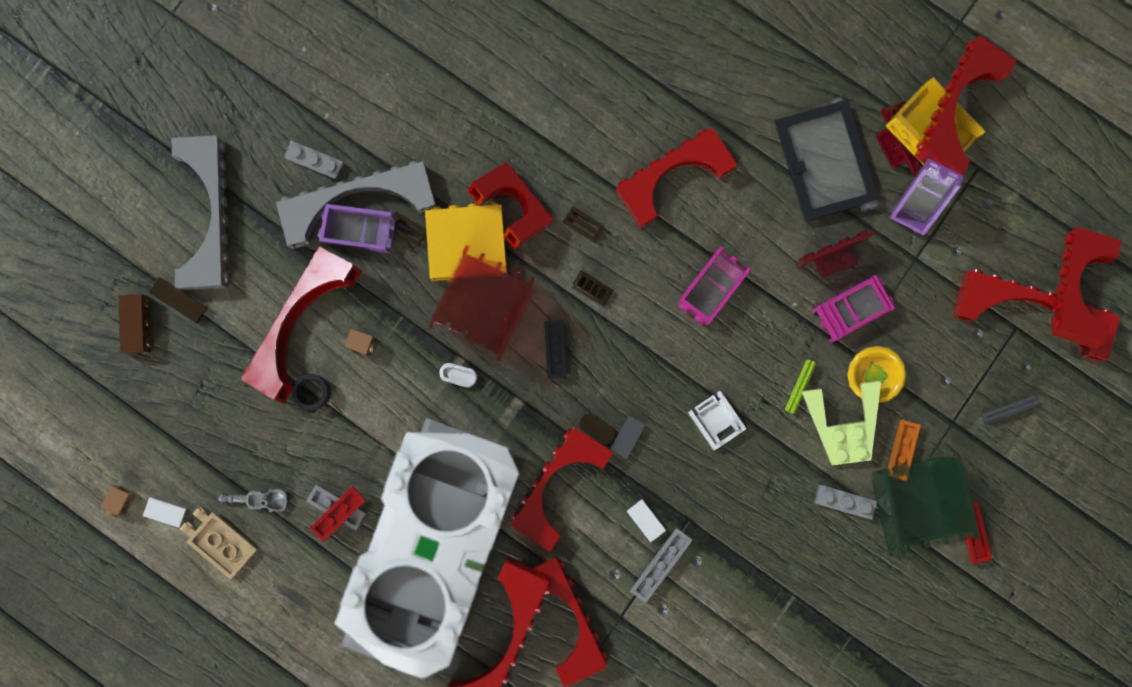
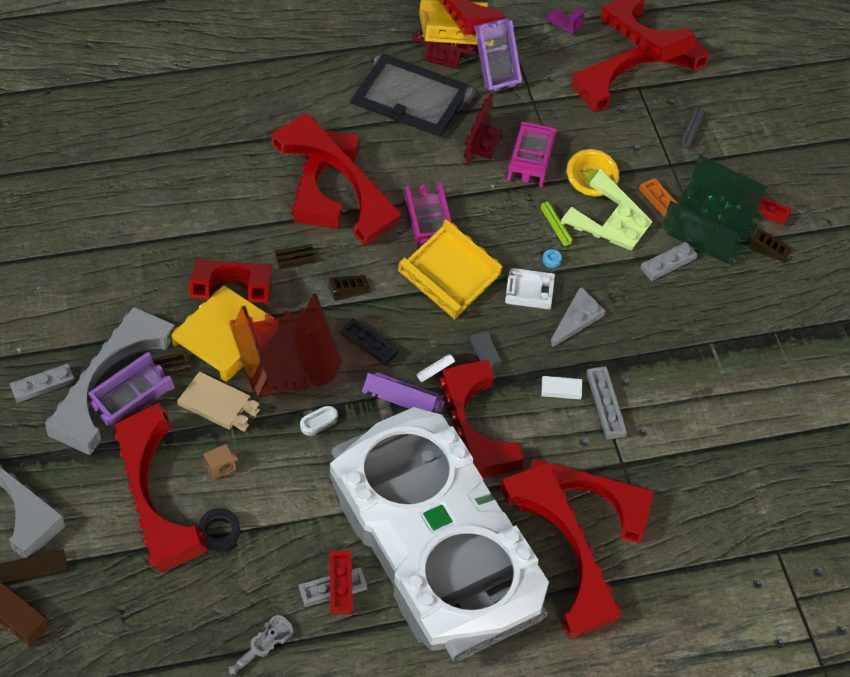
camera: 55 degrees left, 30 degrees down
none -> tan tile [177,372,260,431]
none -> red arch [271,112,401,246]
none -> medium lavender door [362,372,445,414]
none -> yellow panel [398,219,502,320]
none -> white tile [417,354,455,382]
none -> medium azure tile [543,249,562,268]
none -> magenta bracket [546,8,585,35]
none -> light grey wing [551,287,605,347]
none -> dark brown slope [750,229,791,263]

